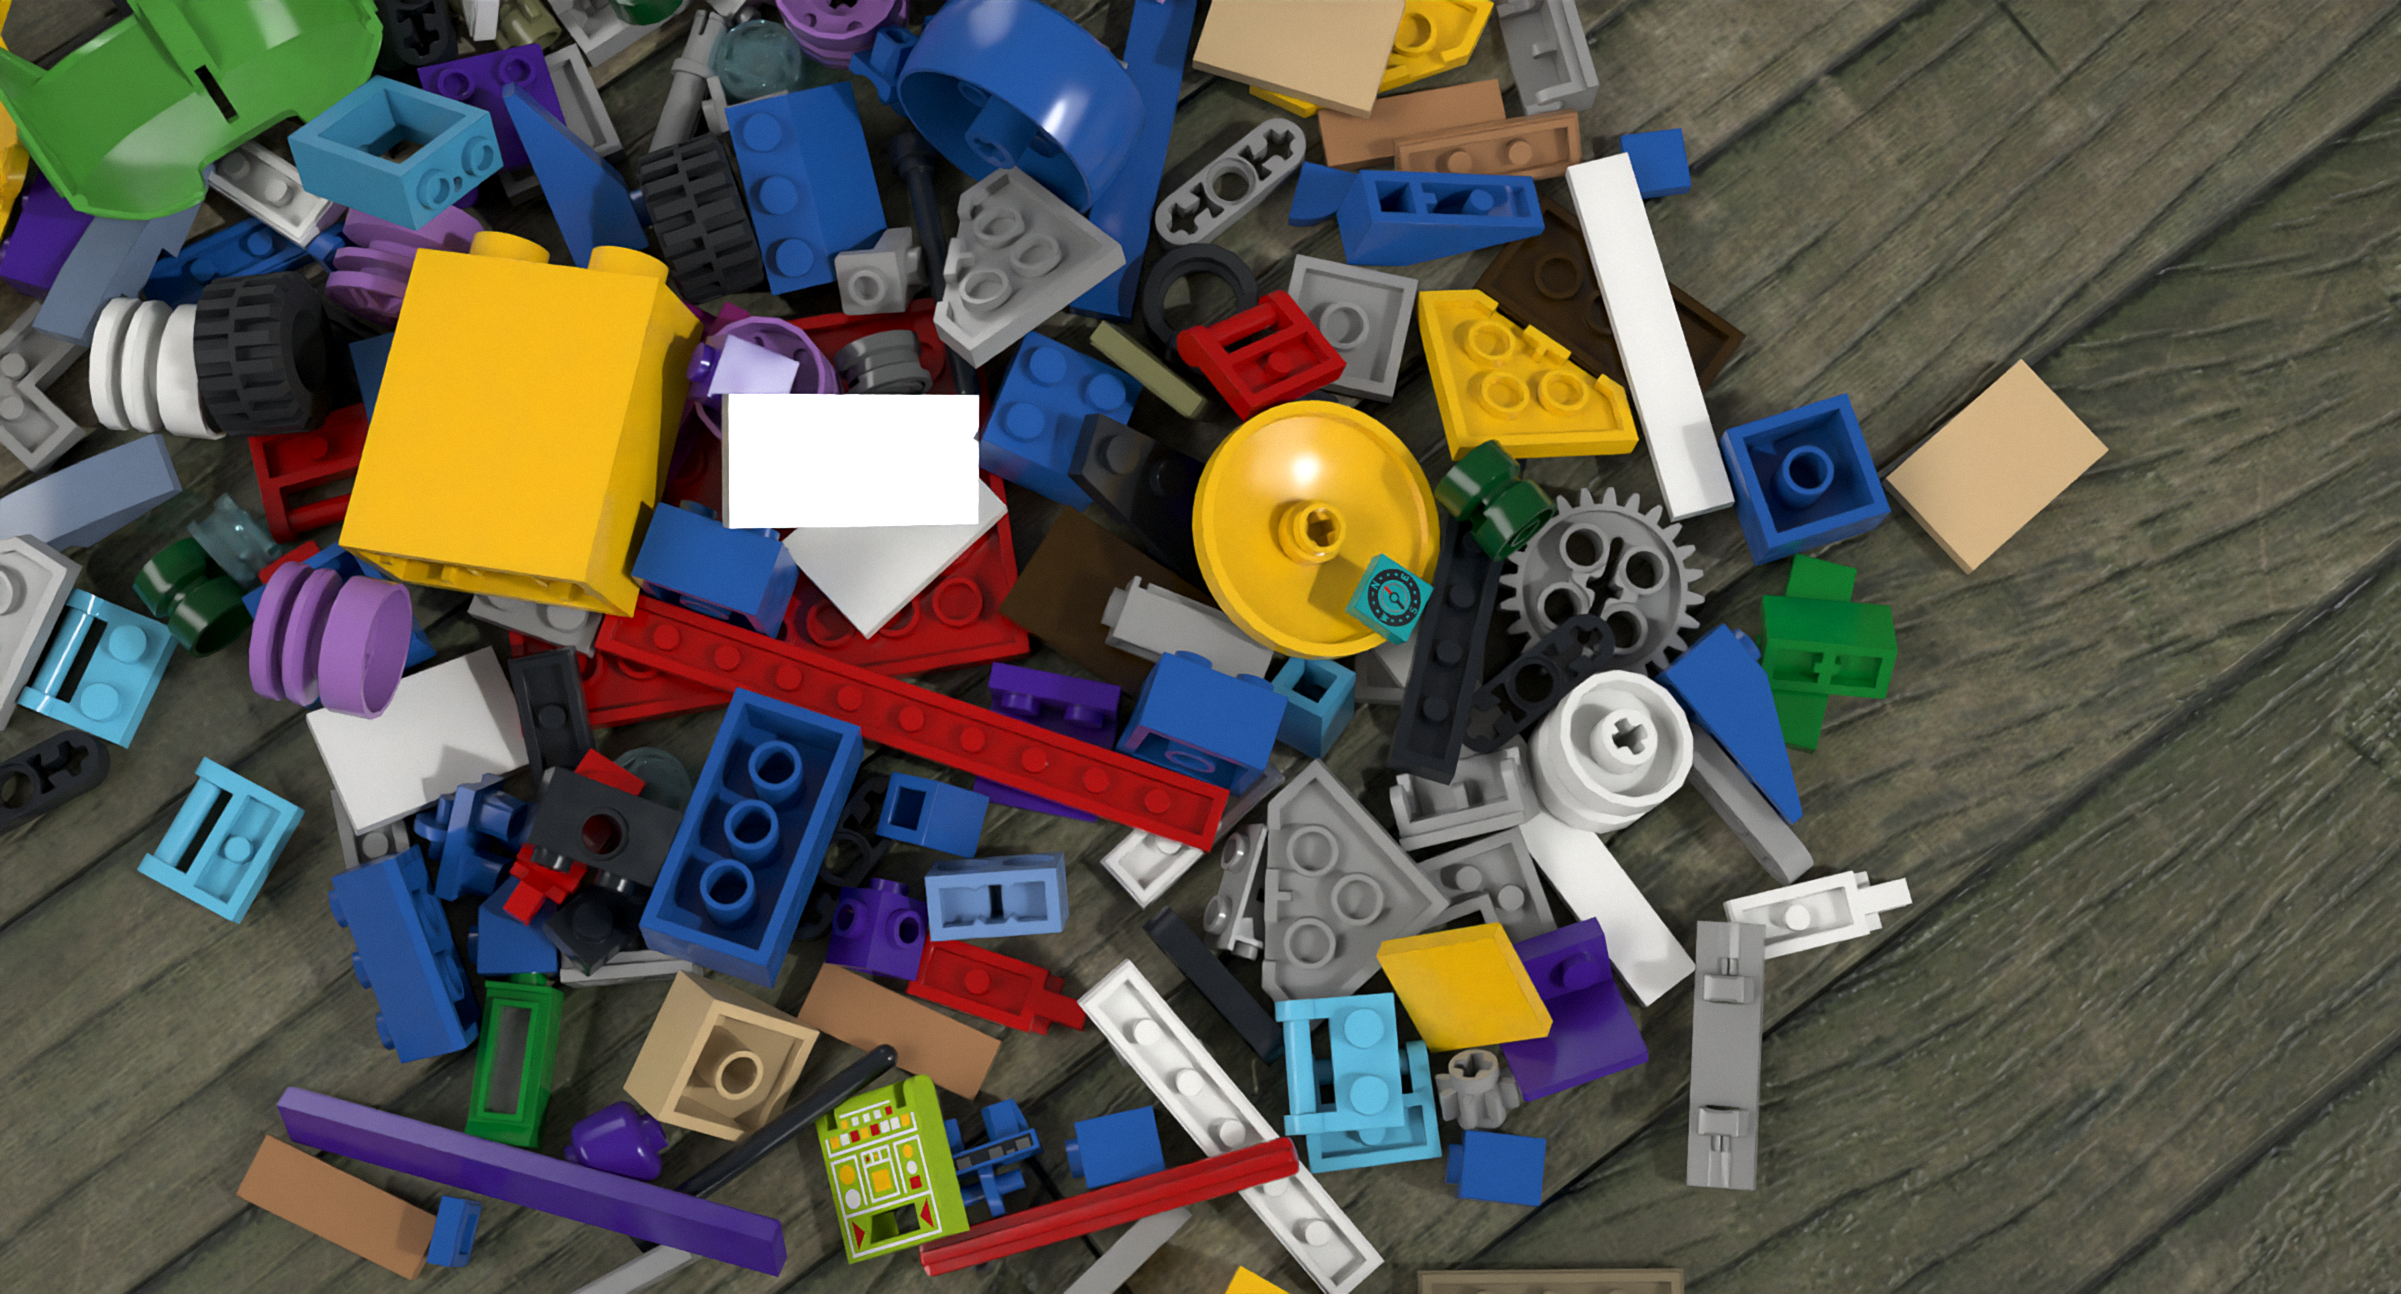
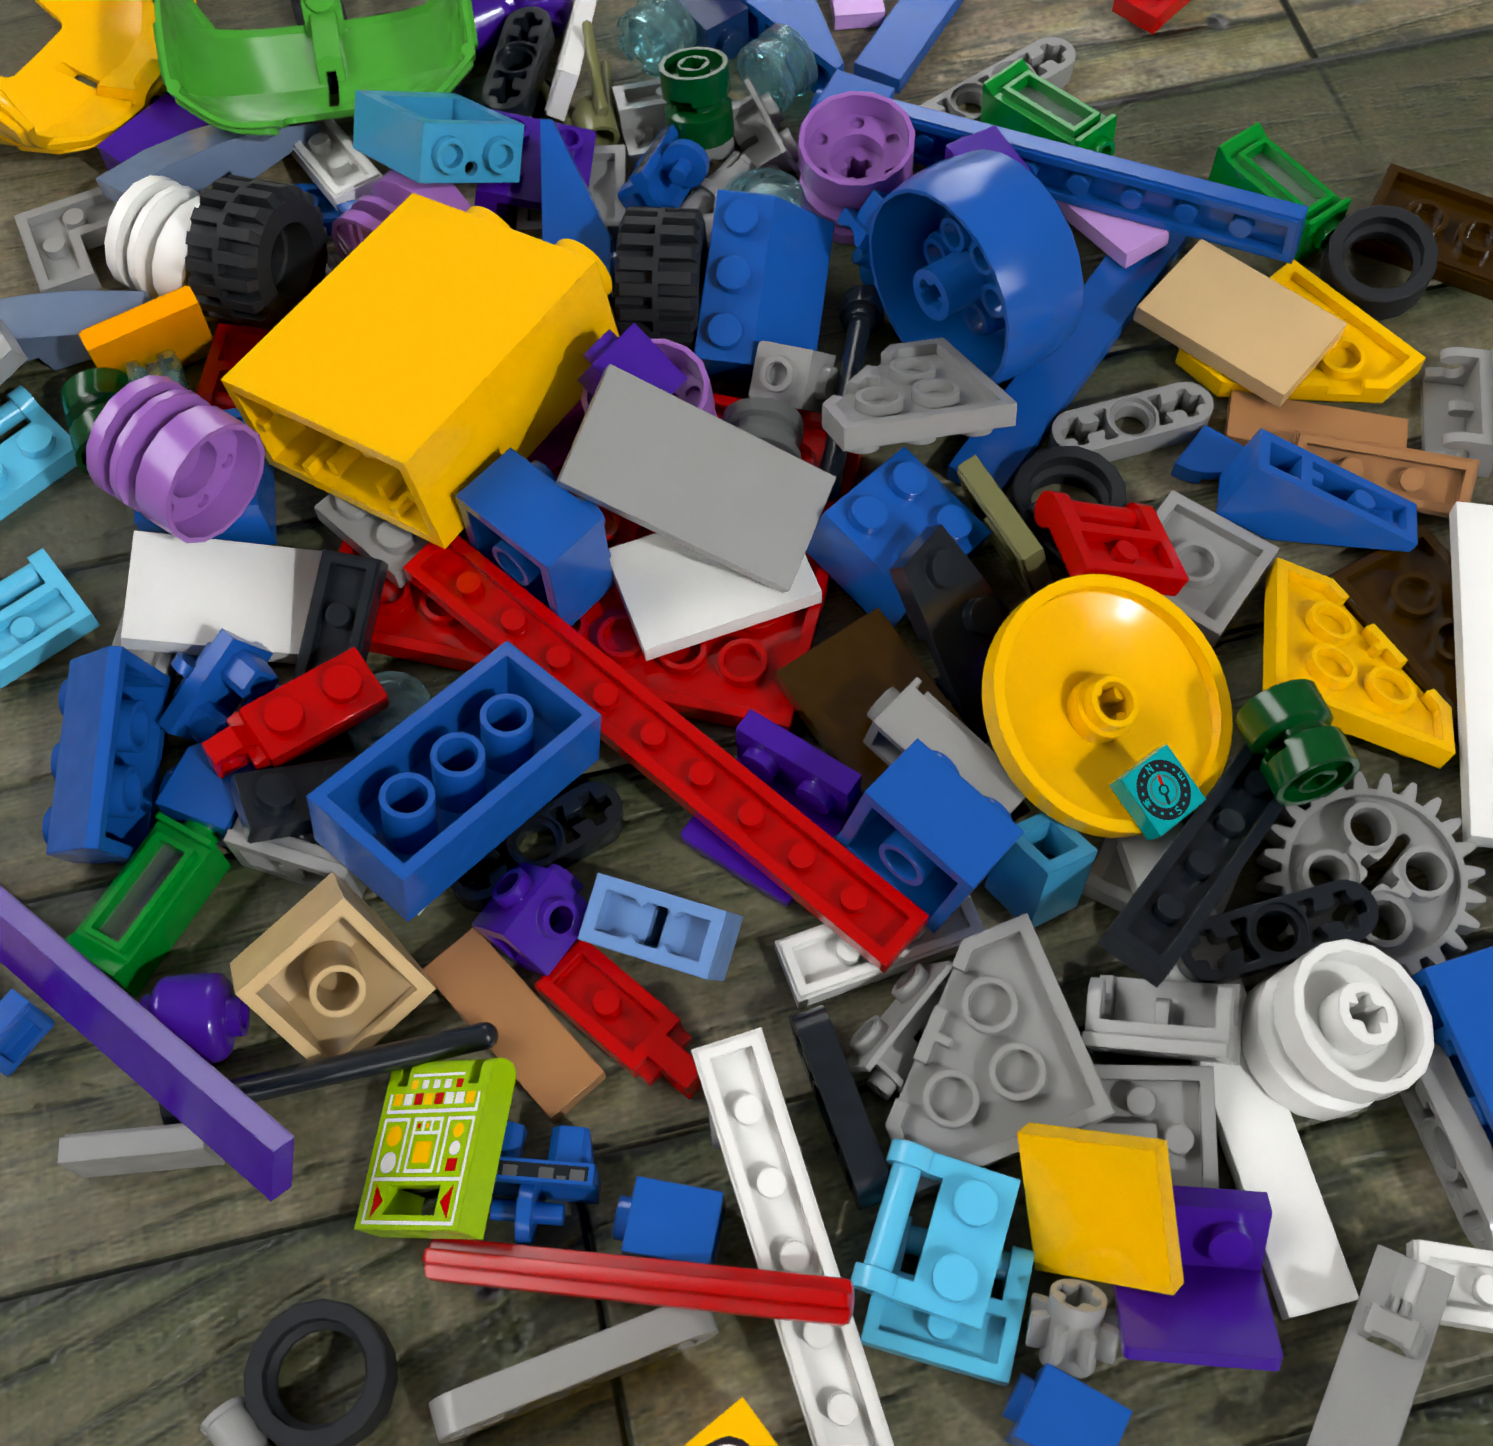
camera: 25 degrees right, 15 degrees down
black brick [517,766,682,897] -> none
blue brick [876,771,990,860] -> none
none -> light orange tile [78,285,213,381]
none -> blue hips [617,124,710,210]

